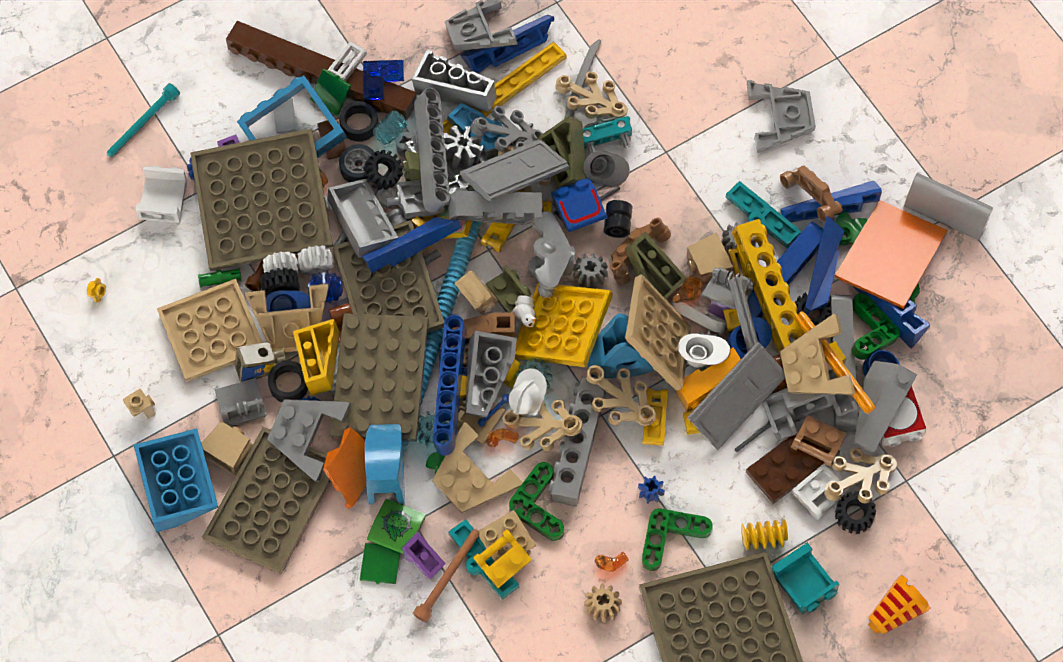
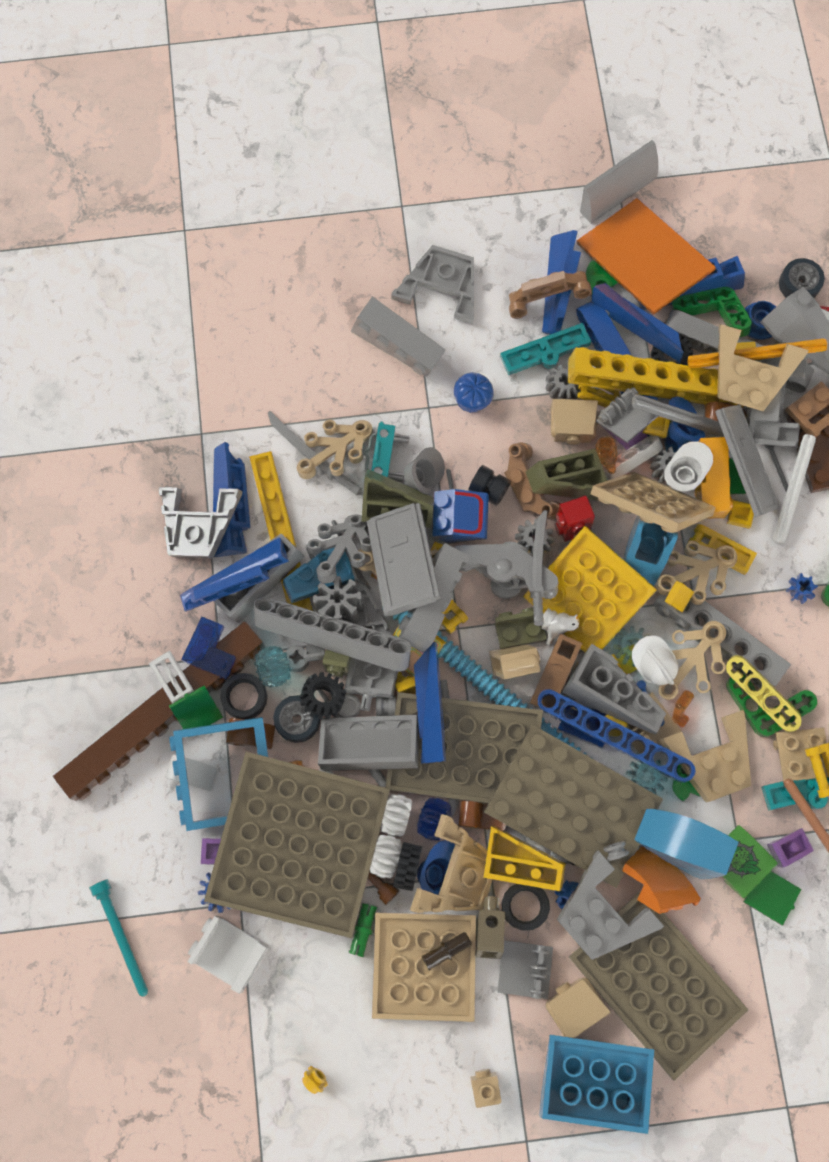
camera: 65 degrees left, 10 degrees up
none -> blue wedge [180,537,289,612]
none -> light grey wedge [351,296,446,377]
none -> dark brown axle [422,932,472,971]
none -> blue piece [454,372,494,413]
none -> light grey sword [530,510,547,626]
none -> red brick [554,496,595,542]
none -> light grey bush [603,841,629,861]
none -> yellow tile [665,581,694,613]
none -> light yellow beam [726,655,802,732]
none -> white axle [773,434,816,544]
none -> wheel [779,258,825,298]

